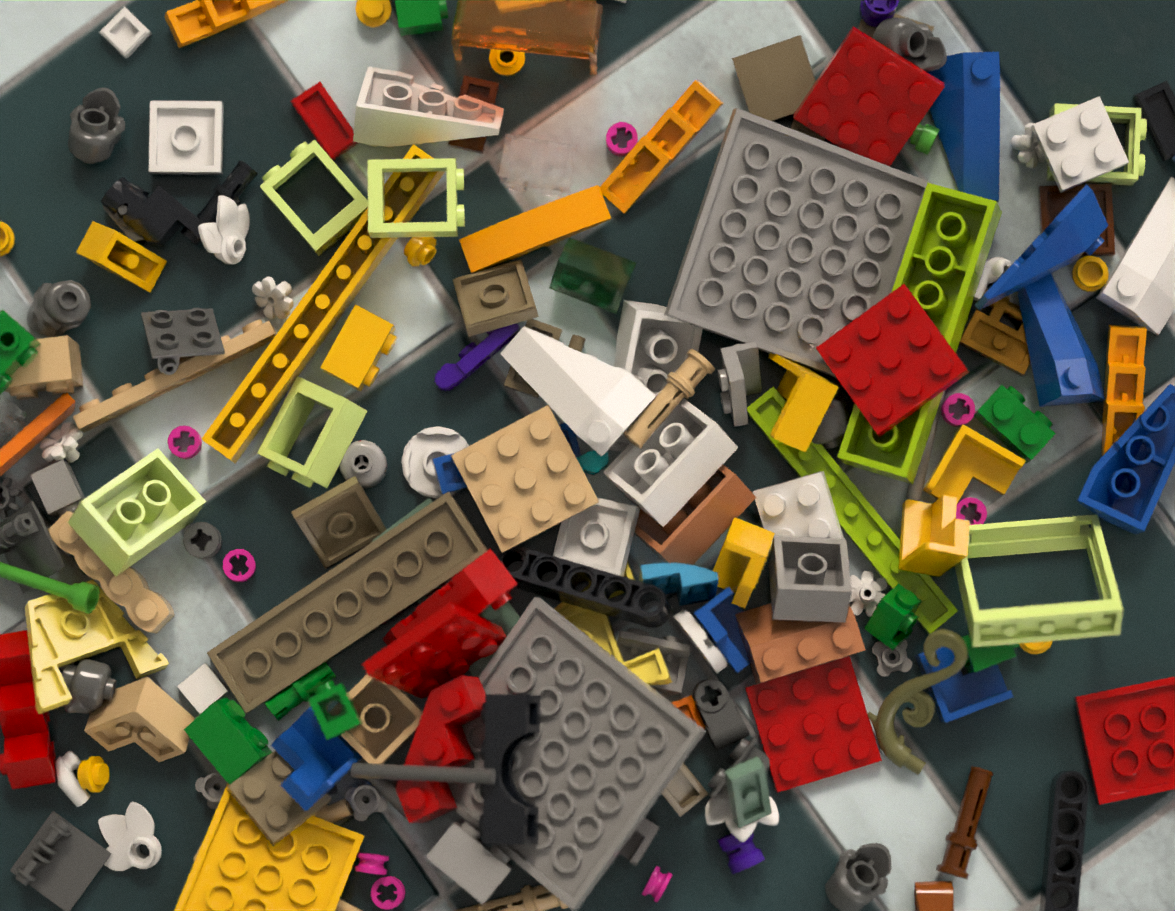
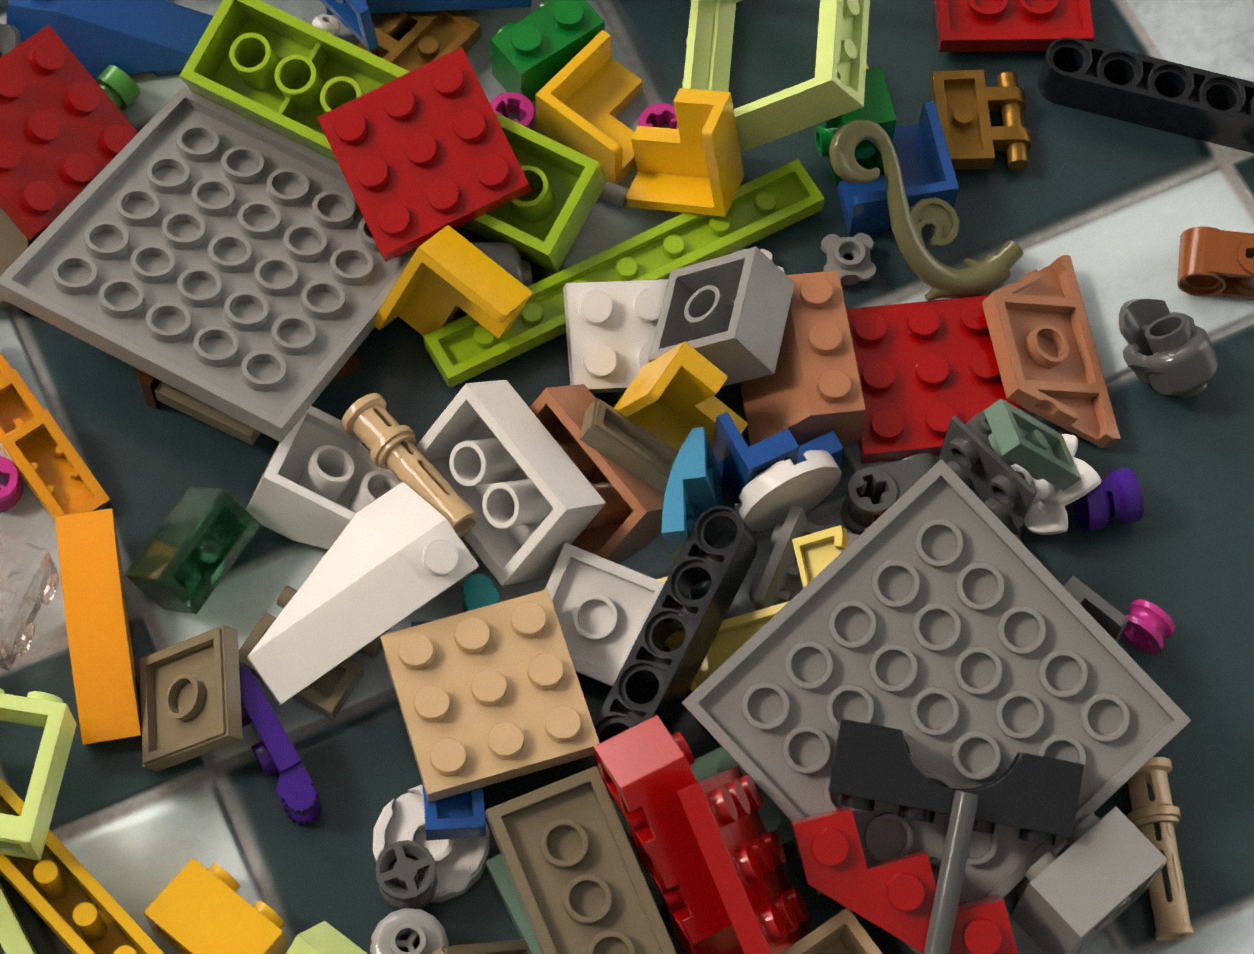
camera: 85 degrees left, 20 degrees down
yellow plate [404,237,437,267] -> none
light grey bracket [718,342,762,427] -> none
green brick [864,584,922,650] -> none
reddish brown pin [936,766,994,880] -> none
none -> dark grey wheel [375,840,438,910]
none -> dark tan tile [580,398,678,495]
none -> pearl gold plate [930,70,1032,171]
none -> nougat wing [982,255,1121,448]

